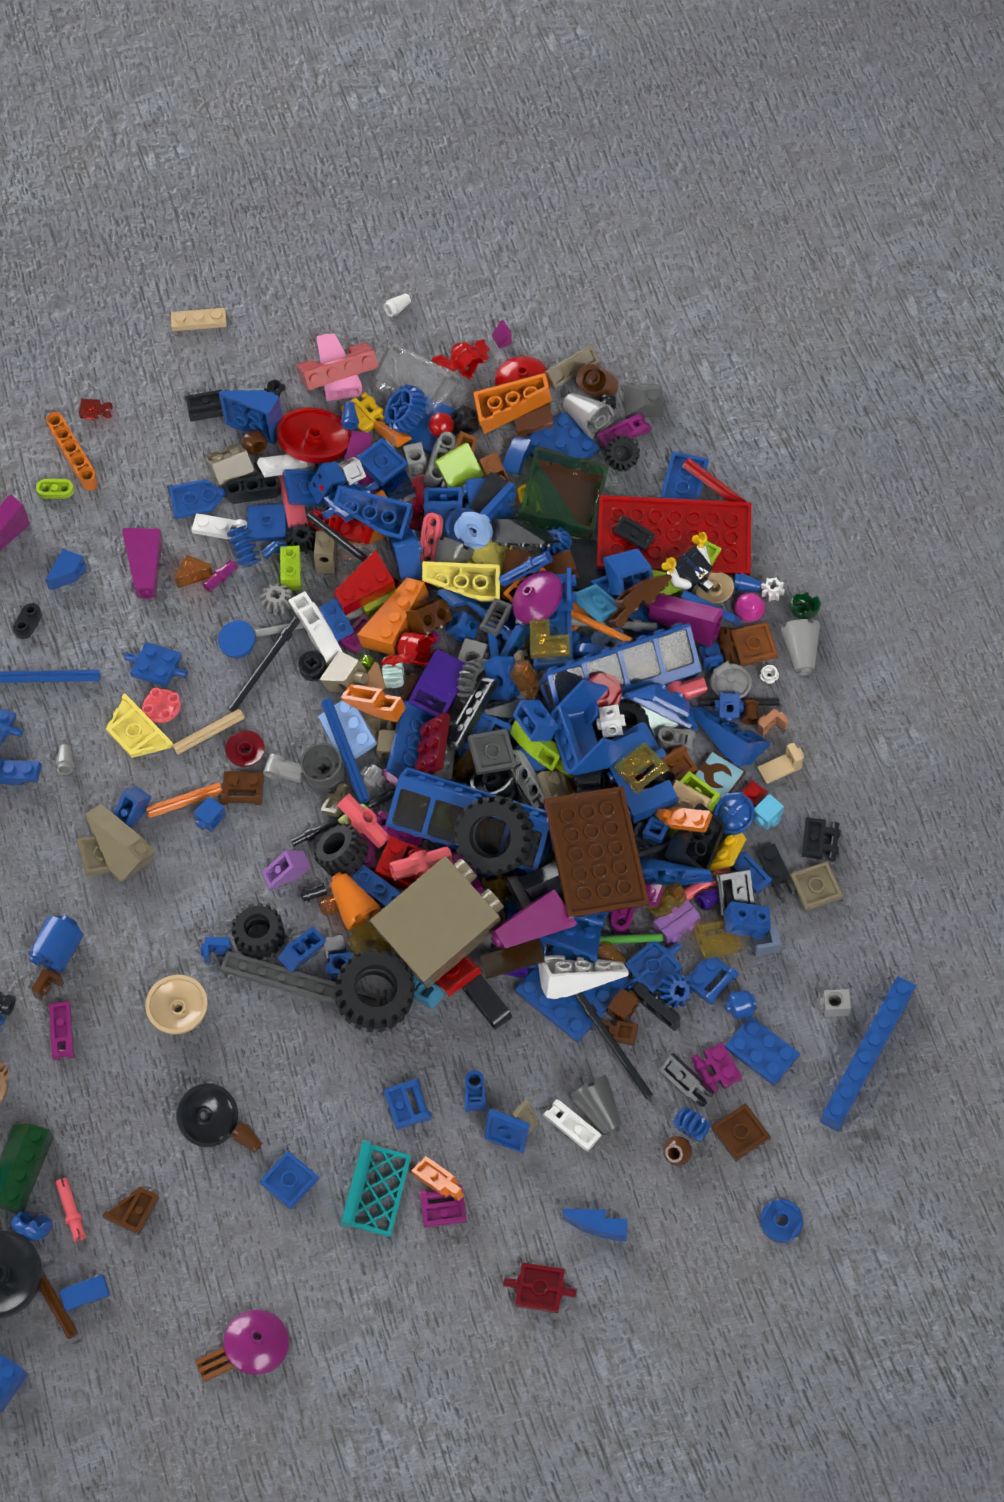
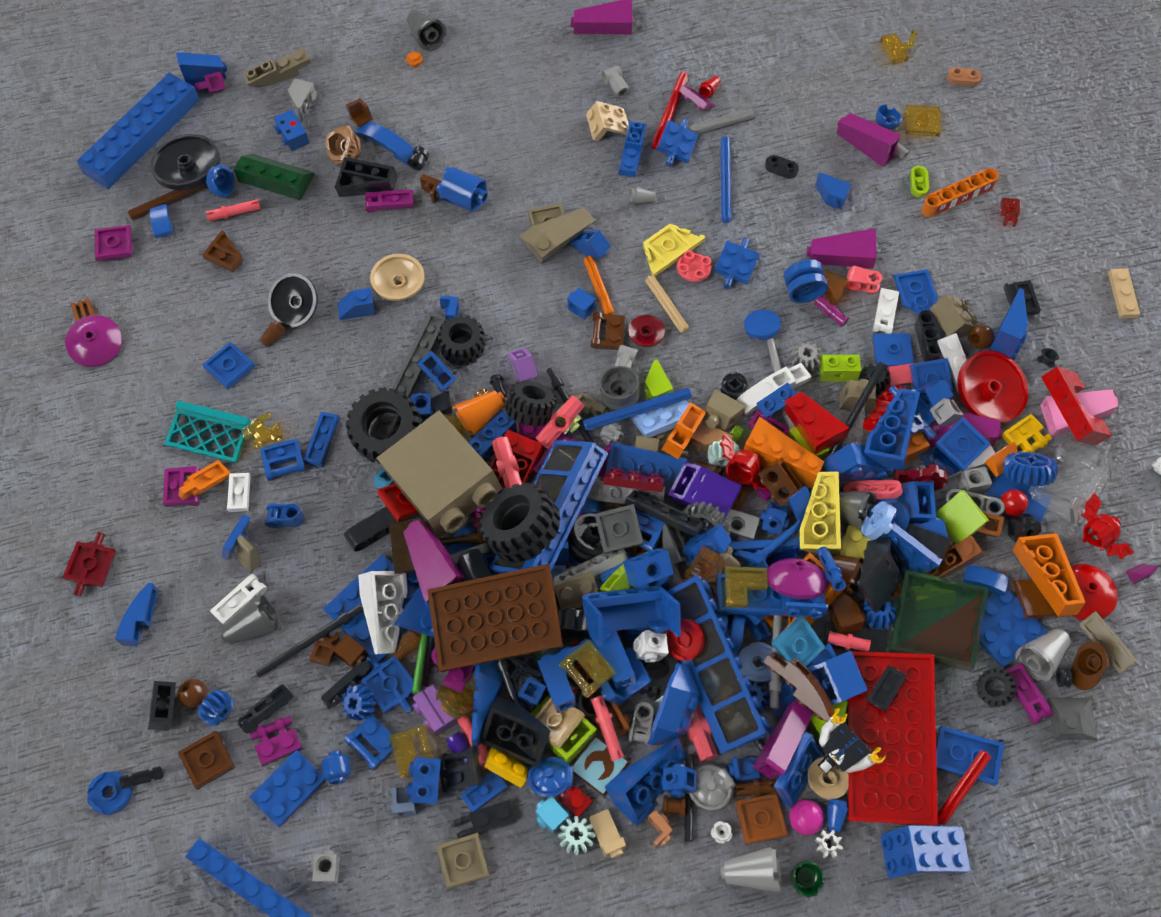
camera: 90 degrees right, 0 degrees up
blue piece [227,526,261,568] -> none
black bar [228,617,300,712] -> none
blue arm [261,541,289,559] -> none
blue cone [341,401,359,430] -> none
dark grey slope [479,598,513,636] -> none
orange bar [571,610,633,643] -> none
orange hinge [656,807,712,833] -> none
lime tile [703,541,722,566] -> none
black plate [801,817,841,862] -> none
none -> magenta plate [95,225,132,262]
none -> black axle [119,766,163,789]
none -> black brick [148,681,176,731]
none -> white plate [227,473,251,512]
none -> clear yellow animal [242,411,283,451]
none -> blue tile [303,412,340,468]
none -> black wedge [335,157,398,197]
none -> blue slope [337,288,376,320]
none -> light aqua gear [558,816,595,855]
none -> coral pin [591,695,624,761]
none -> lime slope [643,359,674,400]
none -> blue wheel [783,259,828,303]
none -> coral pin [827,631,871,652]
none -> coral piece [845,266,882,294]
none -> bracket [881,826,971,879]

